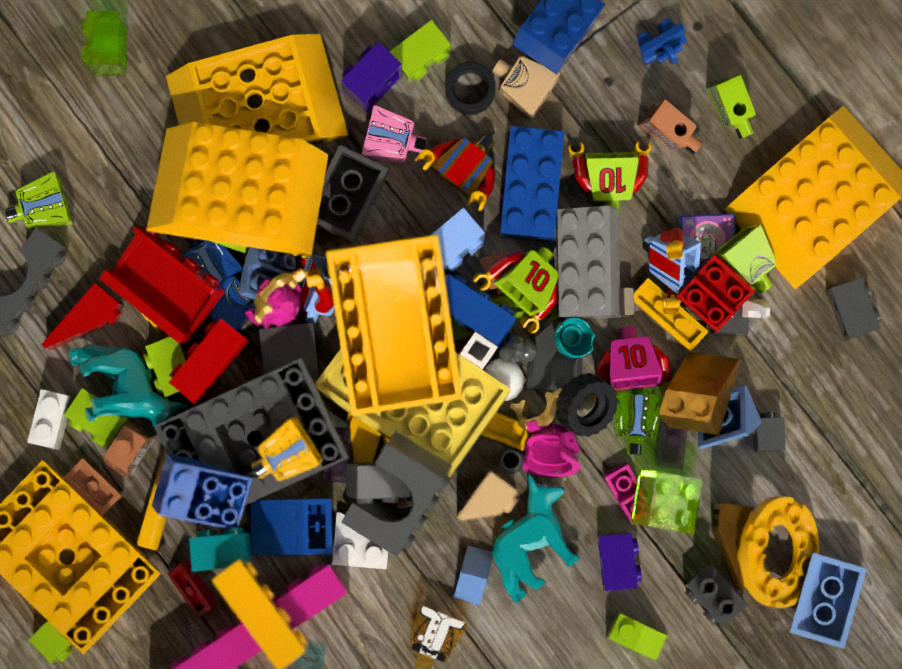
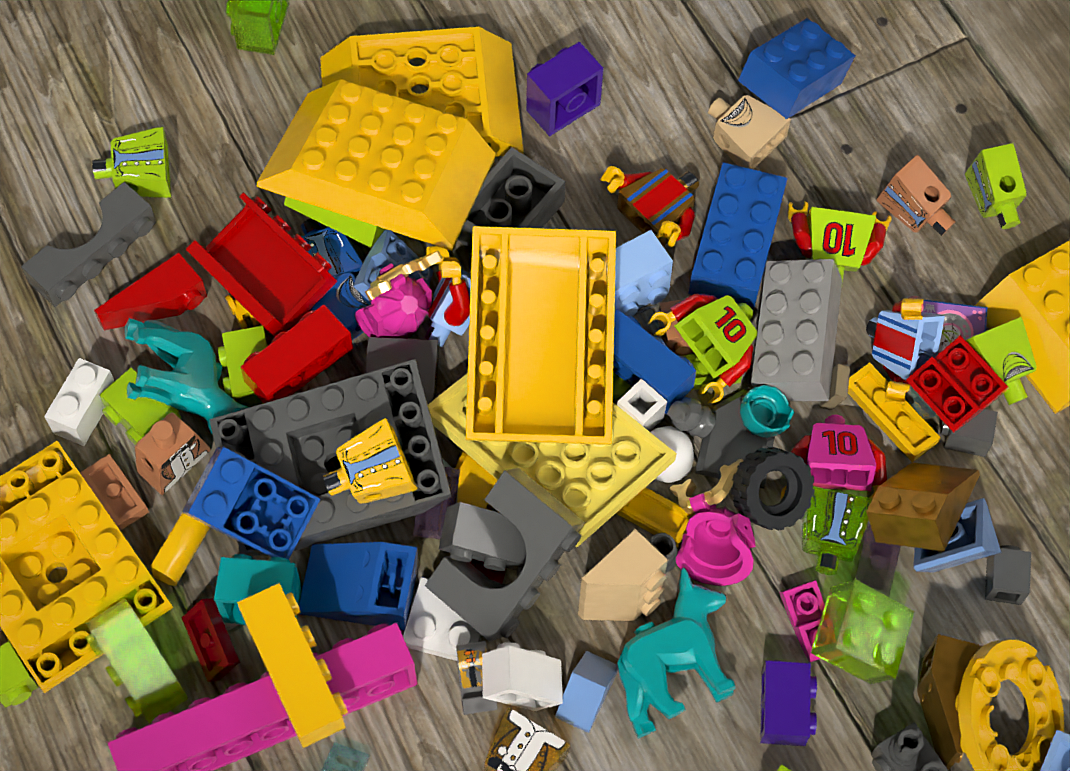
camera: 10 degrees right, 20 degrees down
bright pink torso [362,105,428,162] -> none
lime brick [389,20,451,82] -> none
black tyre [445,62,495,115] -> none
blue hips [637,18,687,66] -> none
white slope [742,298,770,319] -> none
none -> clear neon green brick [85,598,189,724]
none -> flat silver leg [456,641,498,715]
none -> white brick [482,642,563,711]

